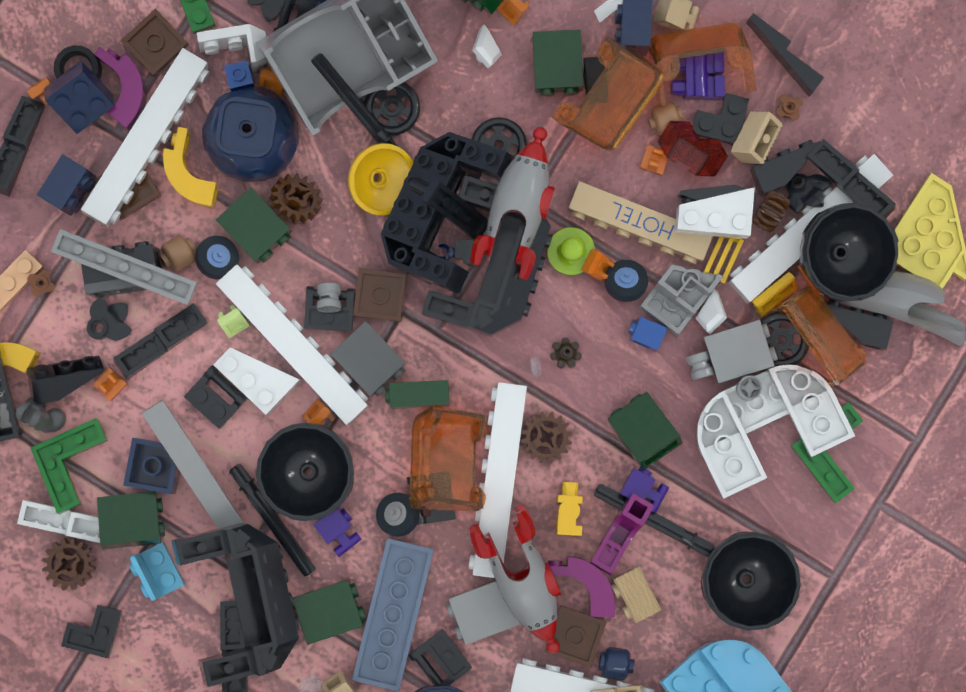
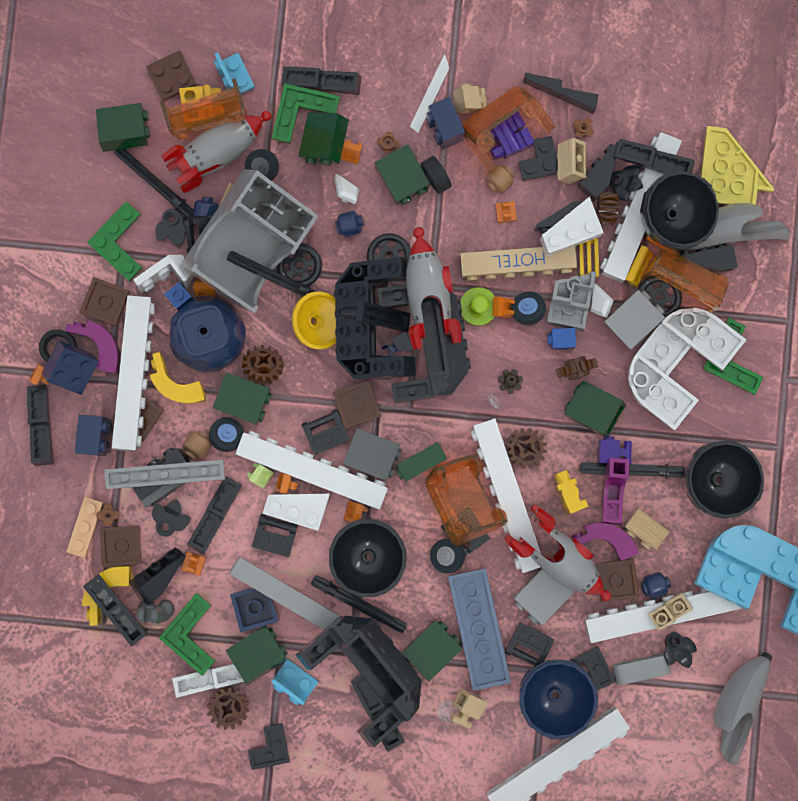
camera: 30 degrees left, 0 degrees up
dark purple brick [313,508,362,557] -> none
light grey wheel [317,283,341,313] -> none
clear orange windscreen [552,37,663,151] -> none
clear red brick [657,121,728,177] -> none
light grey wheel [686,351,715,381] -> none
light grey wheel [736,375,763,401] -> none
none -> reddish brown plate [100,525,142,567]
none -> orange tile [275,472,298,494]
none -> dark blue head [335,211,365,238]
none -> dark orange plate [377,132,399,154]
none -> reddish brown gear [556,356,598,380]

